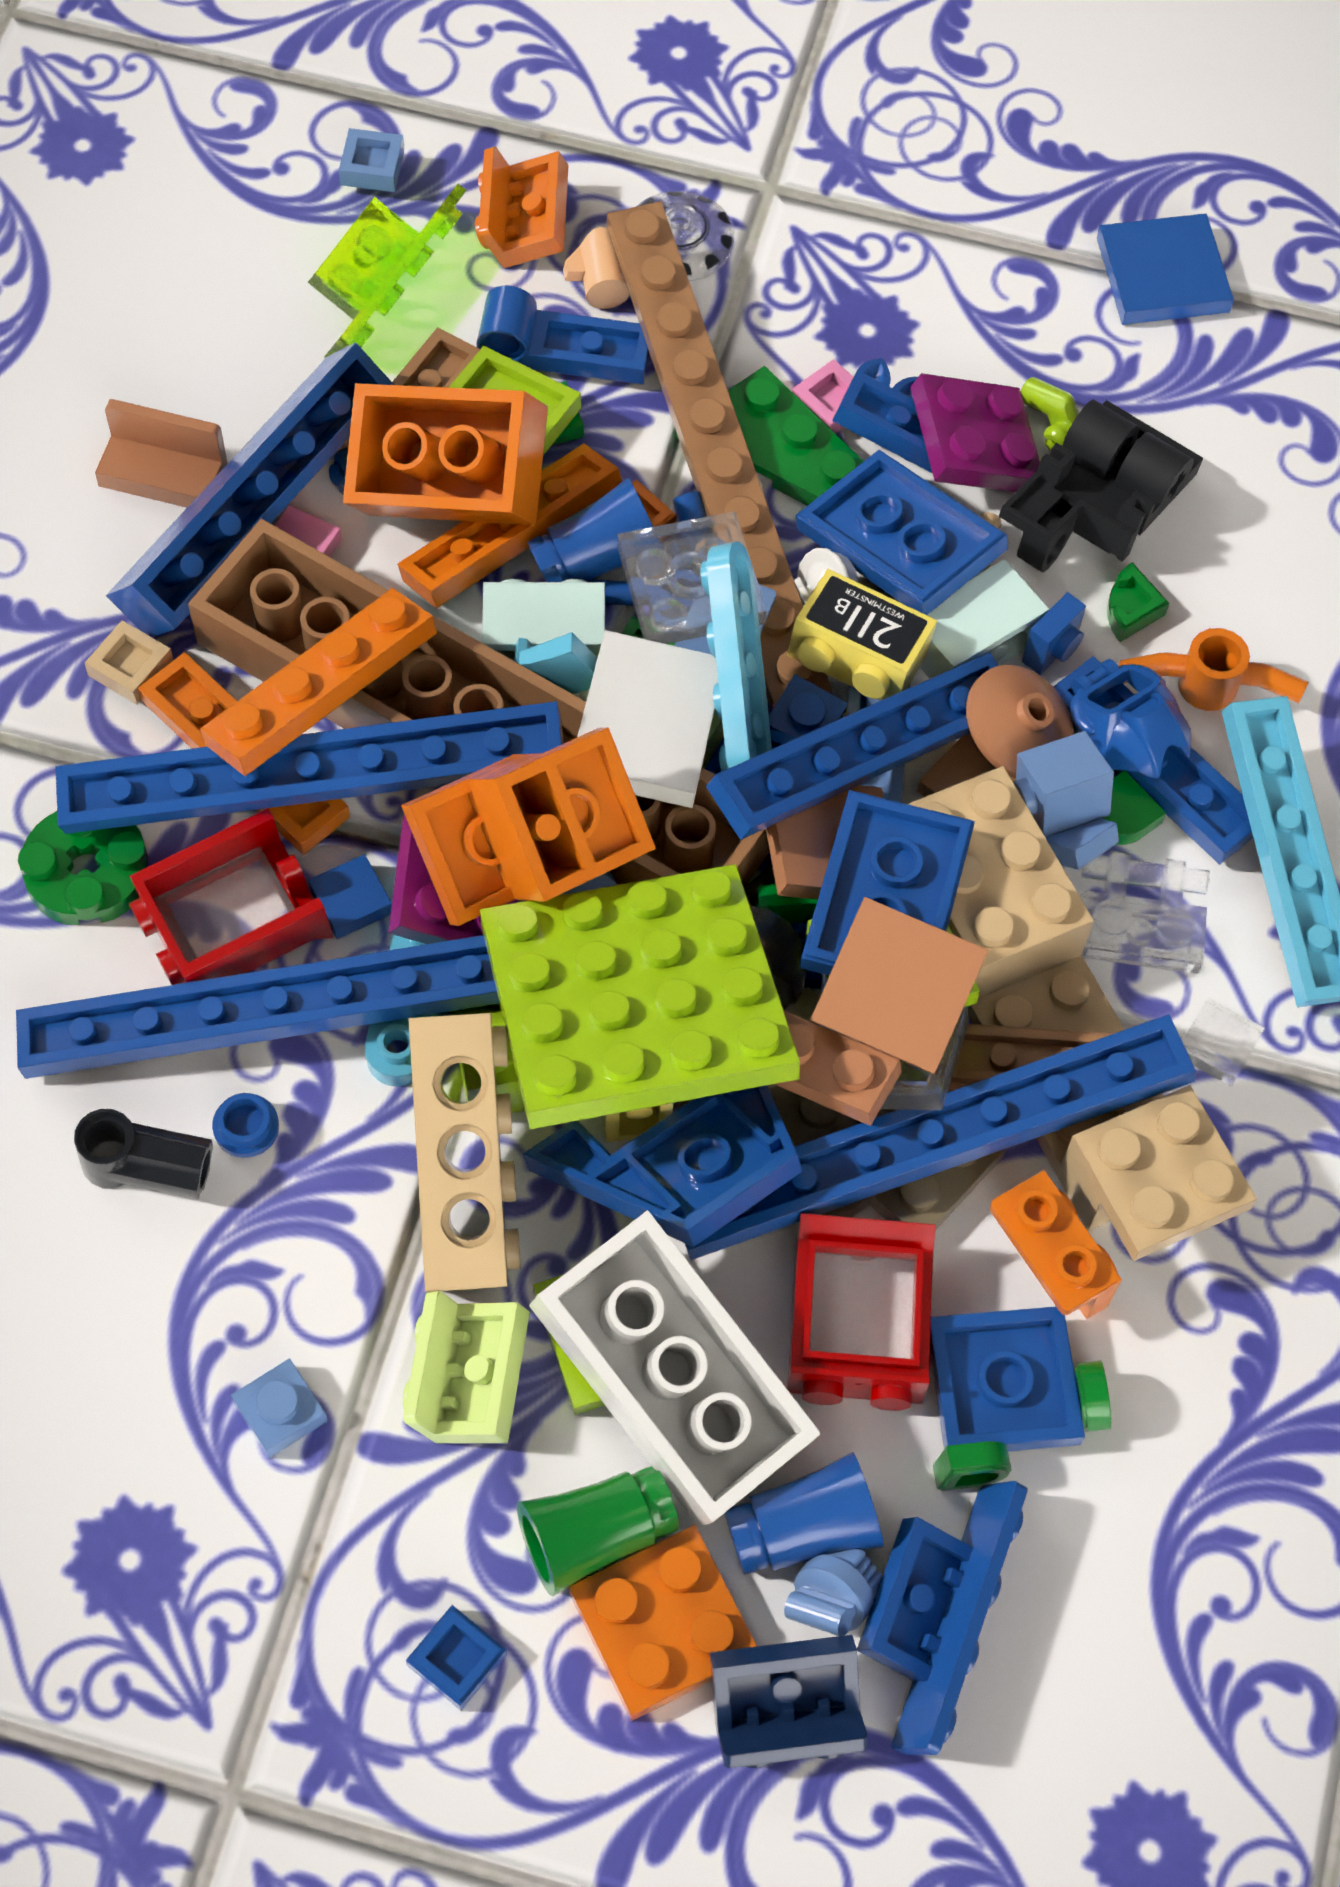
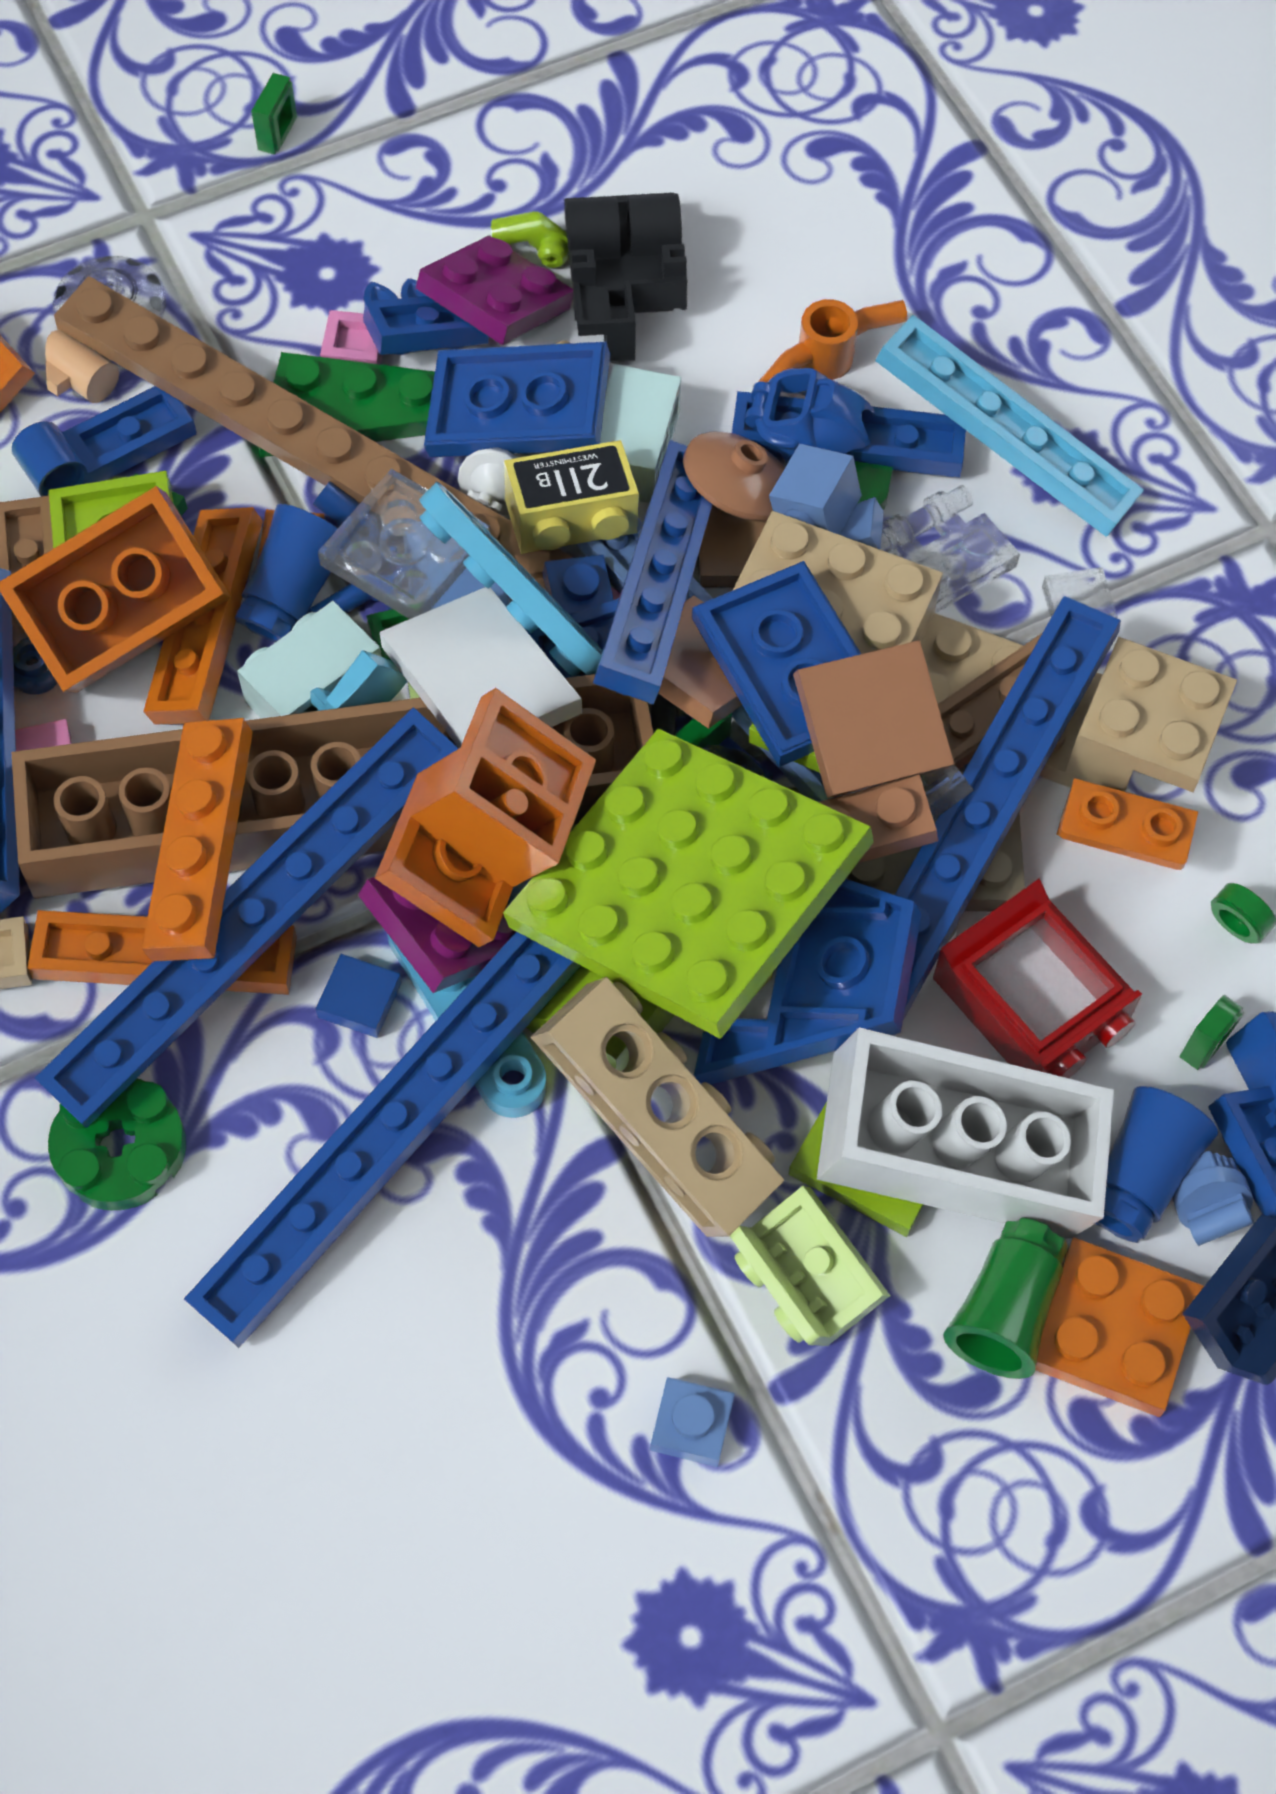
camera: 40 degrees left, 0 degrees up
black piece [74,1109,213,1199] -> none
red window [129,808,334,985] -> none
blue plate [212,1093,279,1158] -> none
blue tile [405,1605,507,1711] -> none
blue plate [930,1306,1085,1452] -> none
blue plate [1022,592,1086,675] -> none
blue tile [1097,213,1234,325] -> none
green tile [1107,562,1170,642] -> none
none -> green tile [251,73,297,155]

